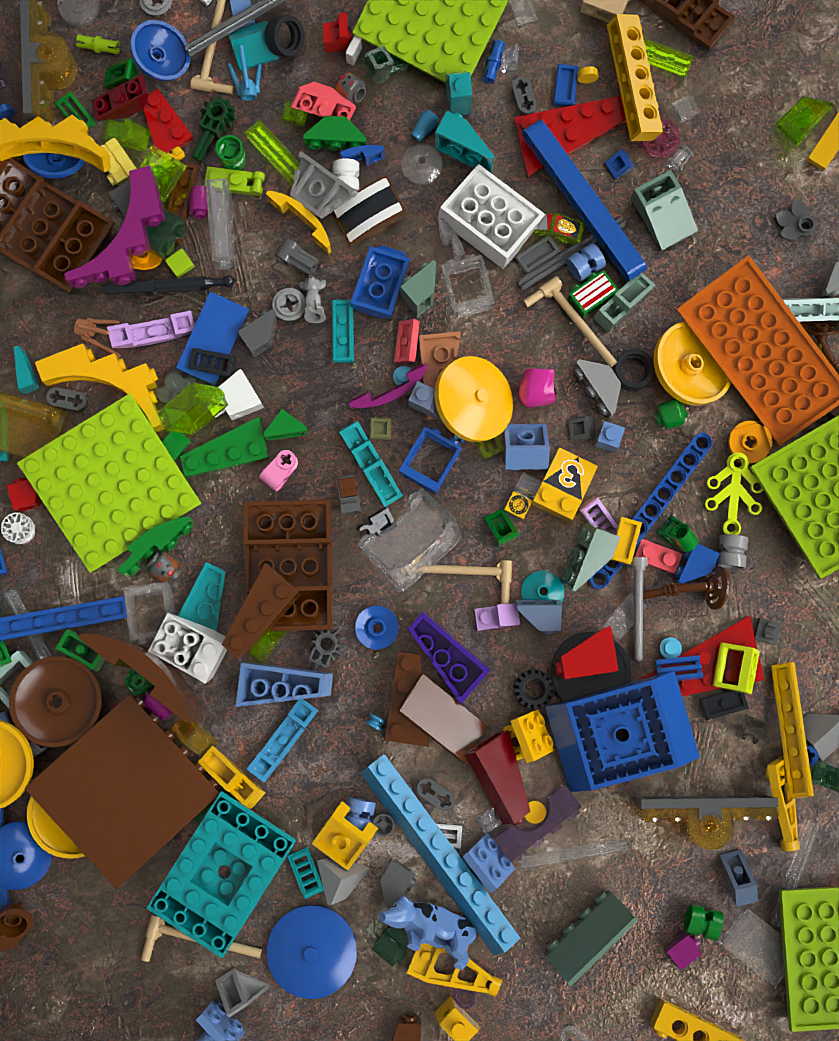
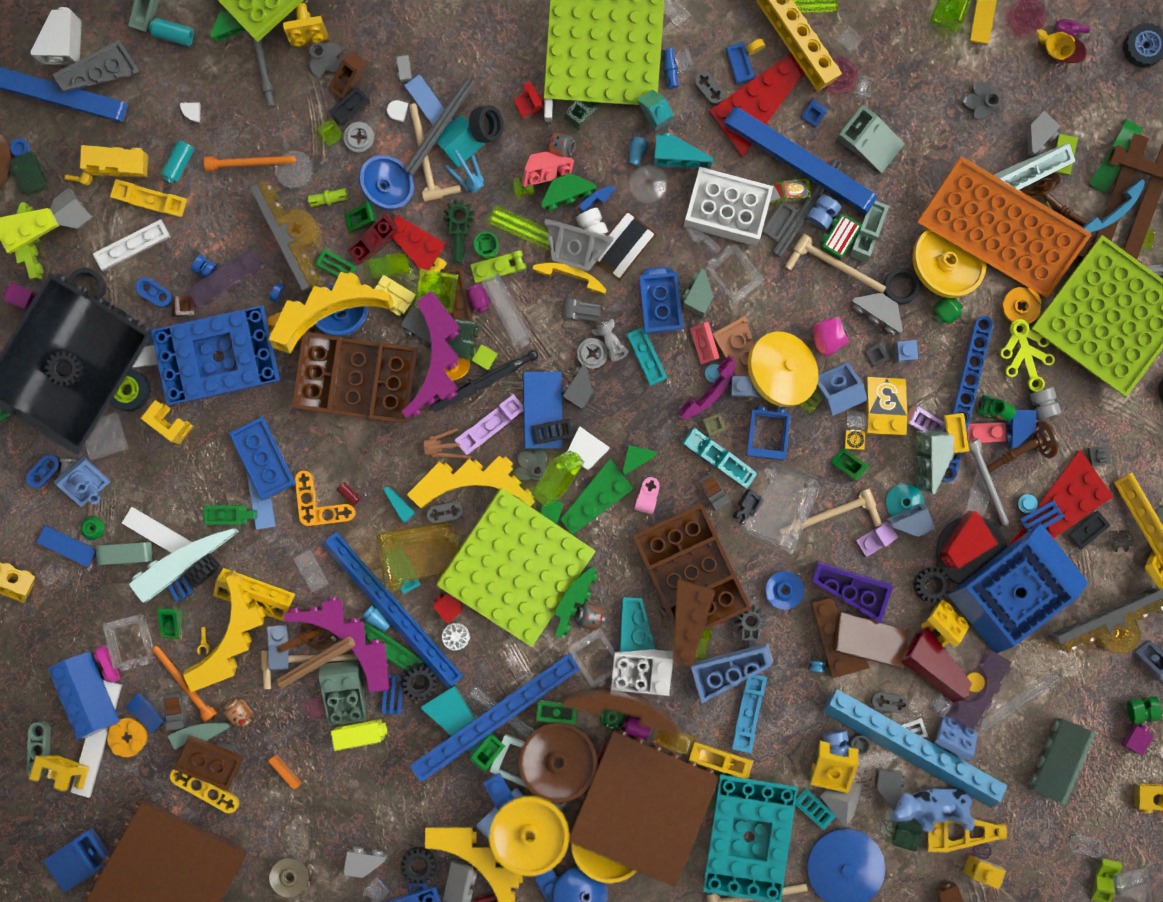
camera: 20 degrees left, 5 degrees up
neon yellow tile [712,643,760,694] -> none

